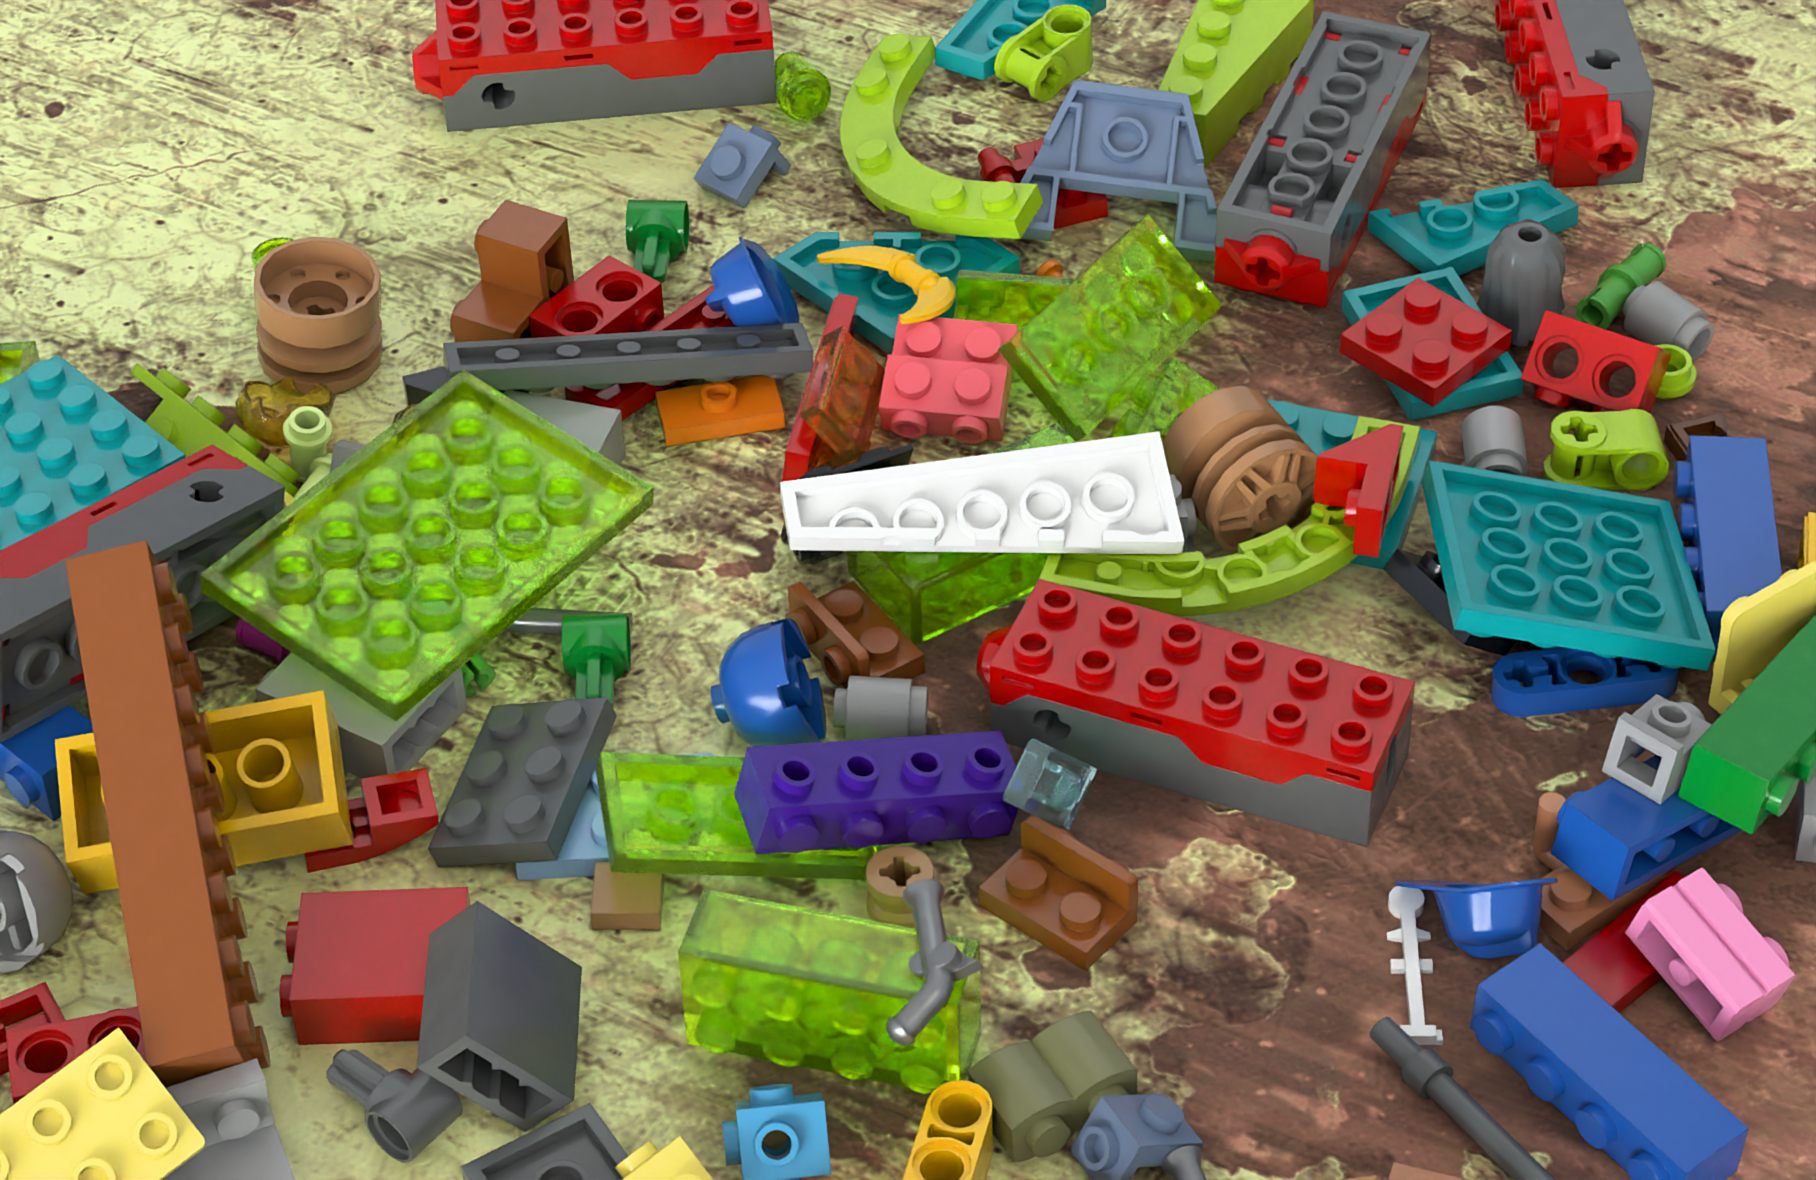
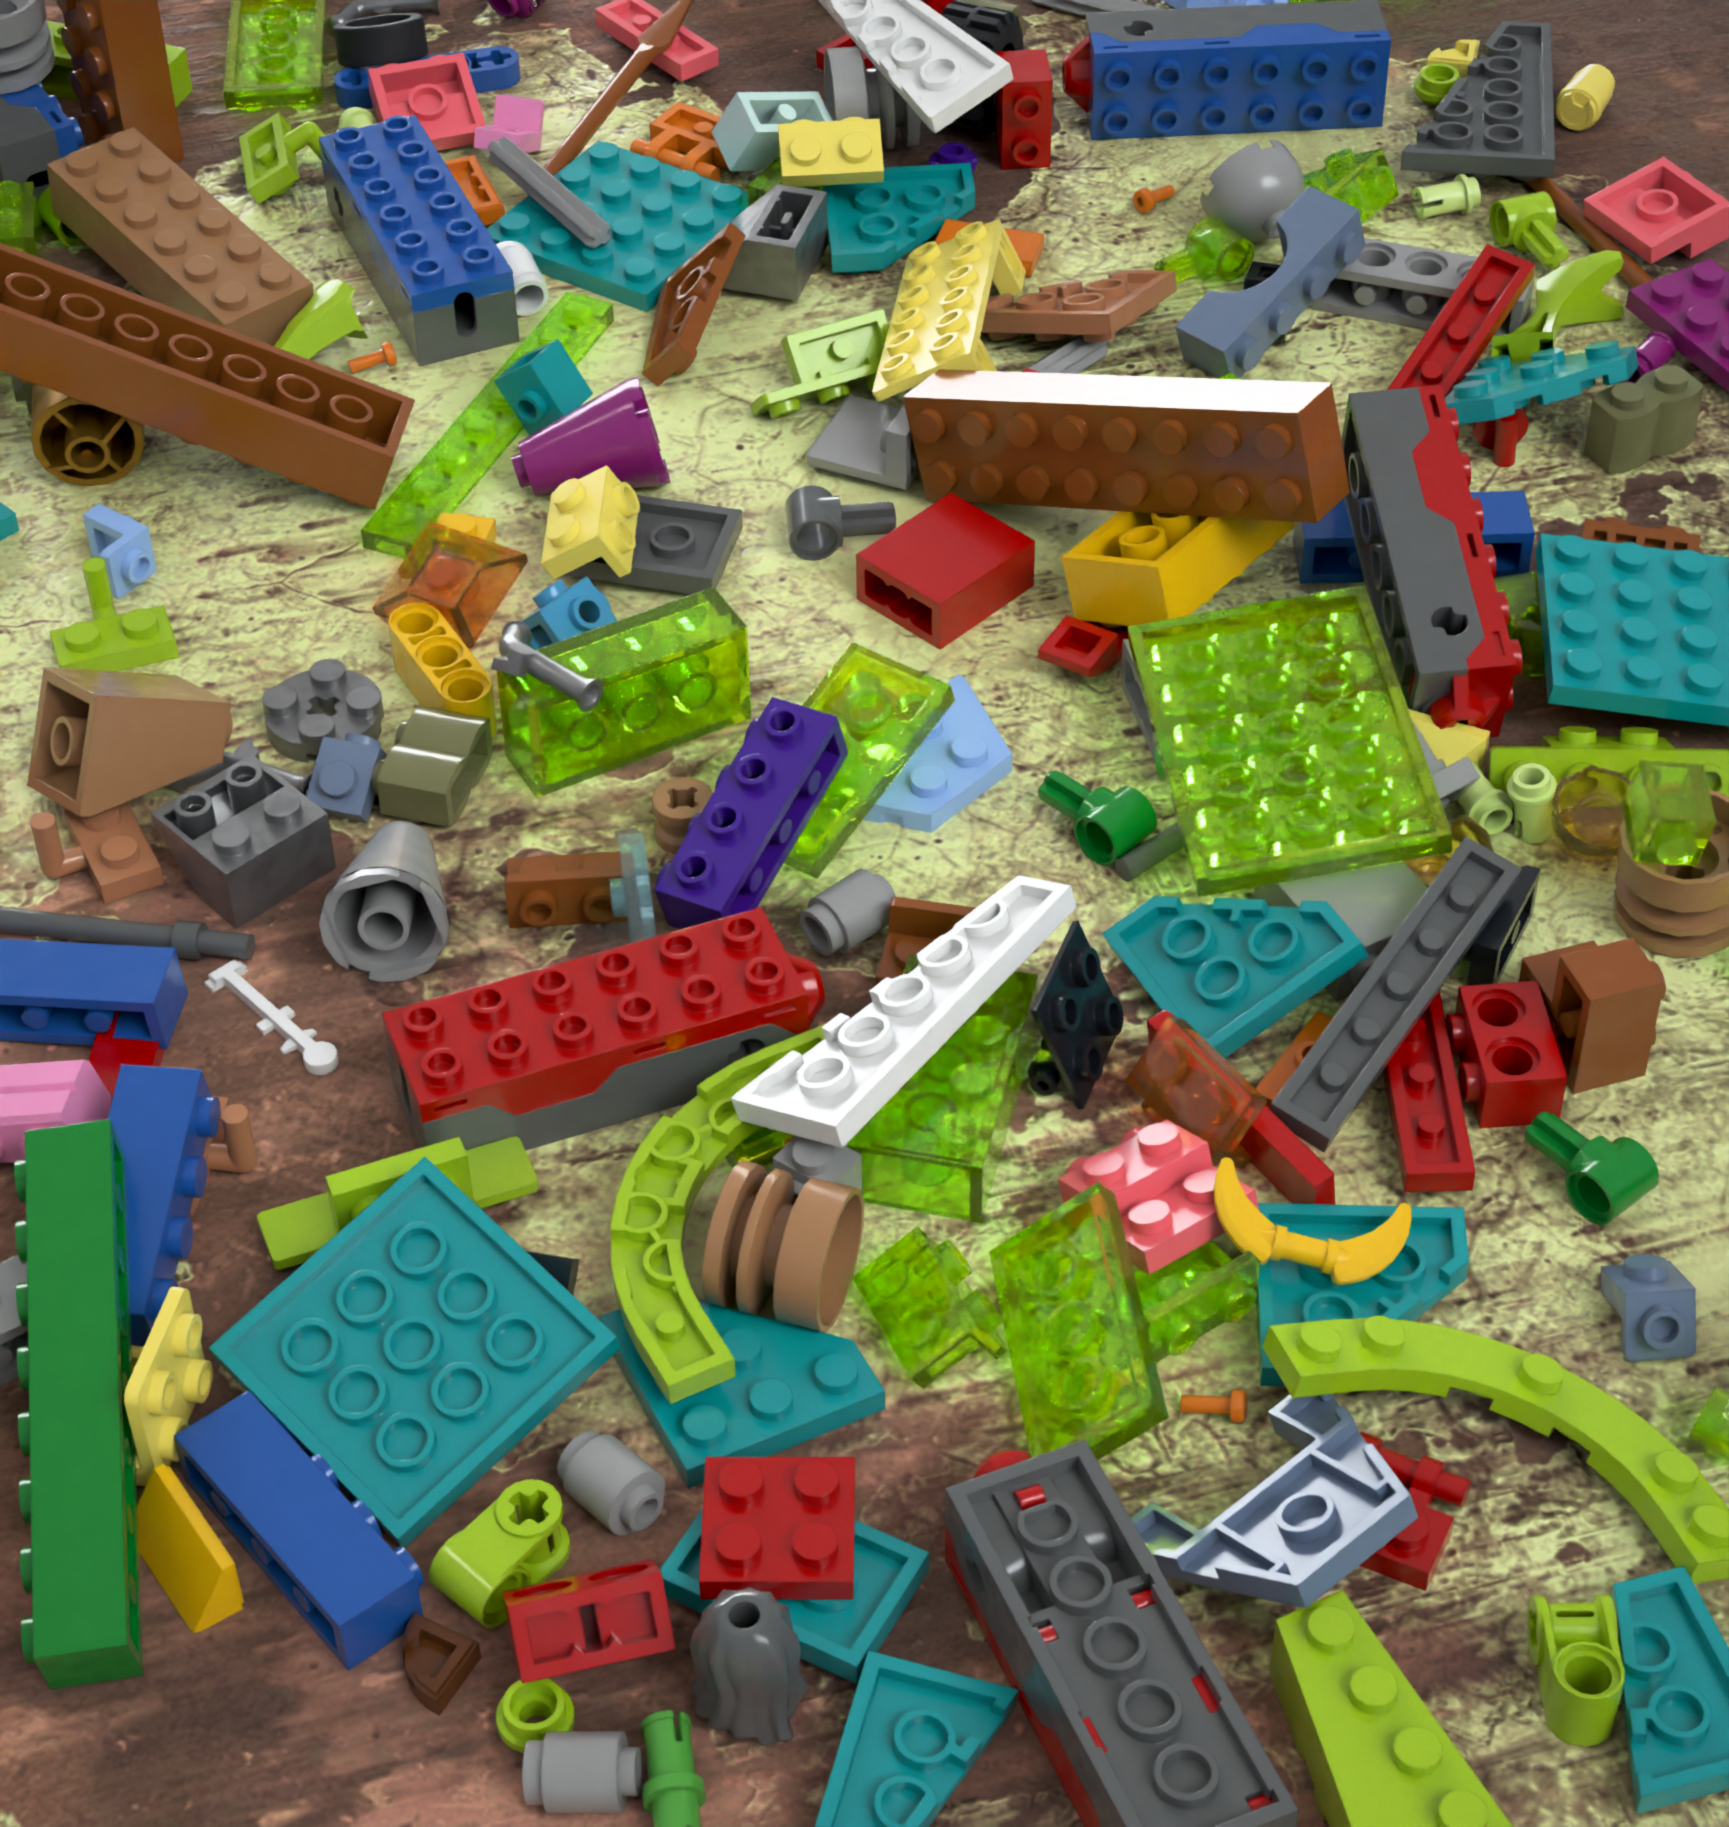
camera: 135 degrees right, 0 degrees up
dark grey brick [417,901,582,1132] -> none
dark grey plate [428,697,617,867] -> none
blue piece [705,236,799,326] -> none
blue cylinder [711,618,827,747] -> none
red slope [1314,424,1404,558] -> none
blue piece [1395,878,1558,959] -> none
light grey brick [1602,694,1712,805] -> none
none -> flat silver slope [151,754,336,929]
none -> lime bracket [257,1136,539,1270]
none -> light grey cone [319,821,450,982]
none -> teal plate [1102,896,1369,1061]
none -> clear neon green brick [1621,760,1717,866]

